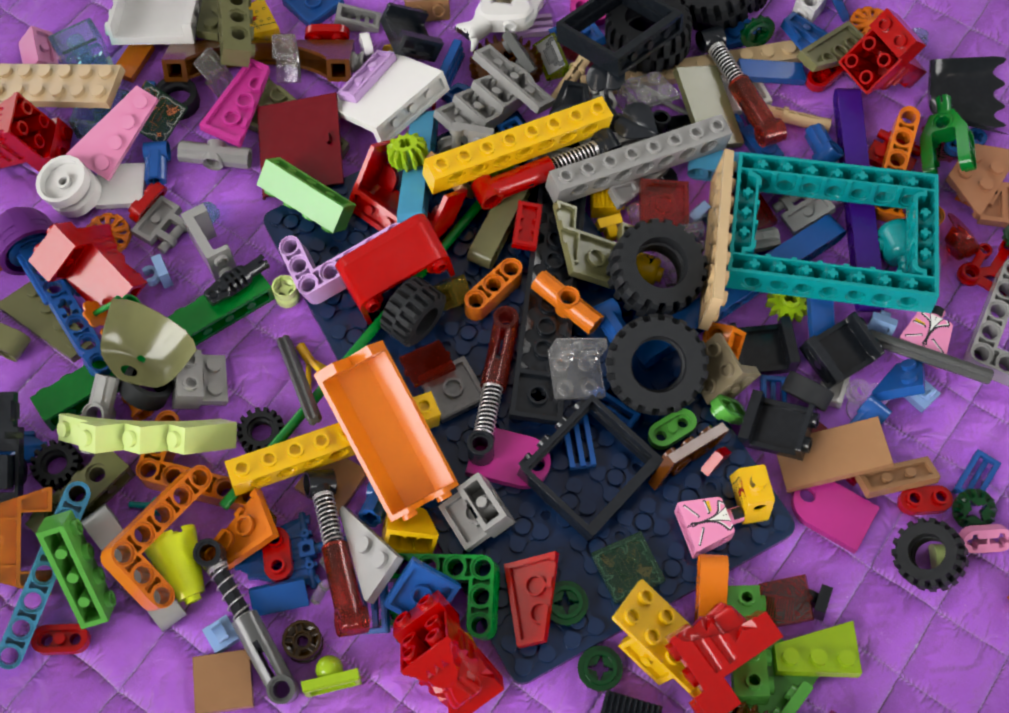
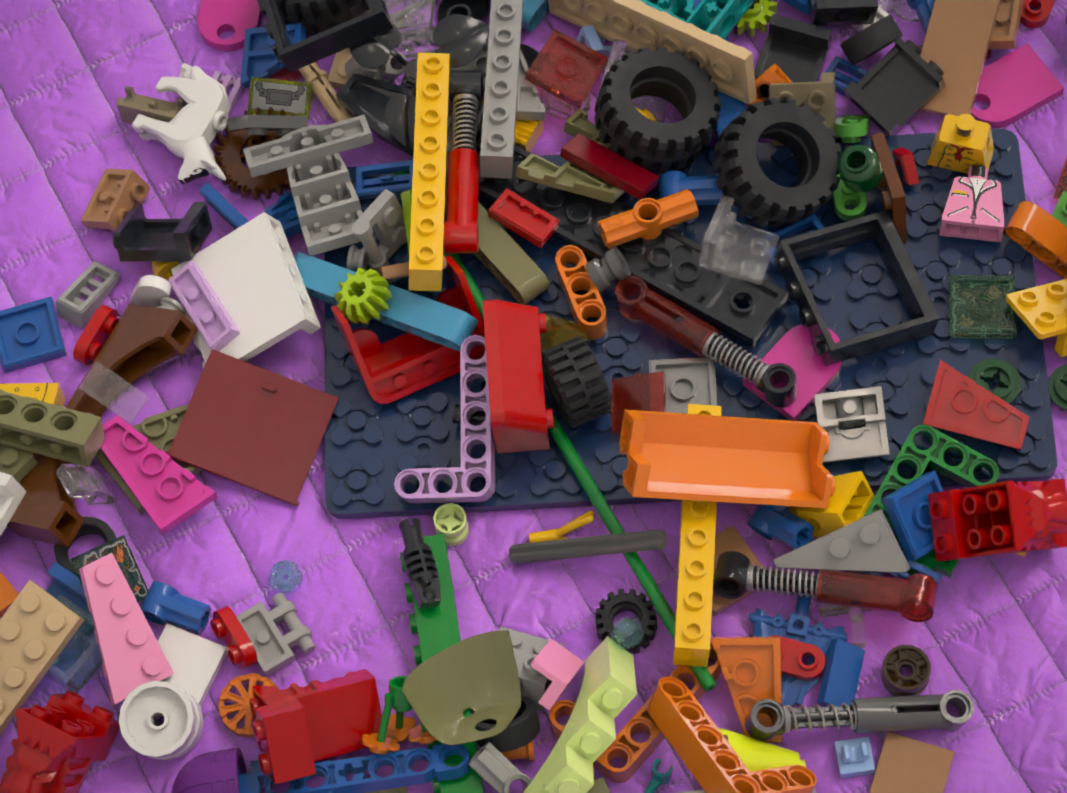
camera: 55 degrees left, 0 degrees up
light blue tile [142,254,174,289] -> none
light grey piece [177,139,252,170] -> none
light grey panel [180,203,236,281] -> none
brick [256,157,356,233] -> none
lime tile [301,655,362,698] -> none
blue tile [564,415,596,470] -> none
yellow tile [594,213,623,241] -> none
none -> bright pink panel [530,639,584,710]
none -> dark red tile [560,133,659,200]
none -> dark grey wheel [586,247,631,291]
none -> clear light blue plate [611,617,644,649]
none -> dark green head [838,145,883,193]

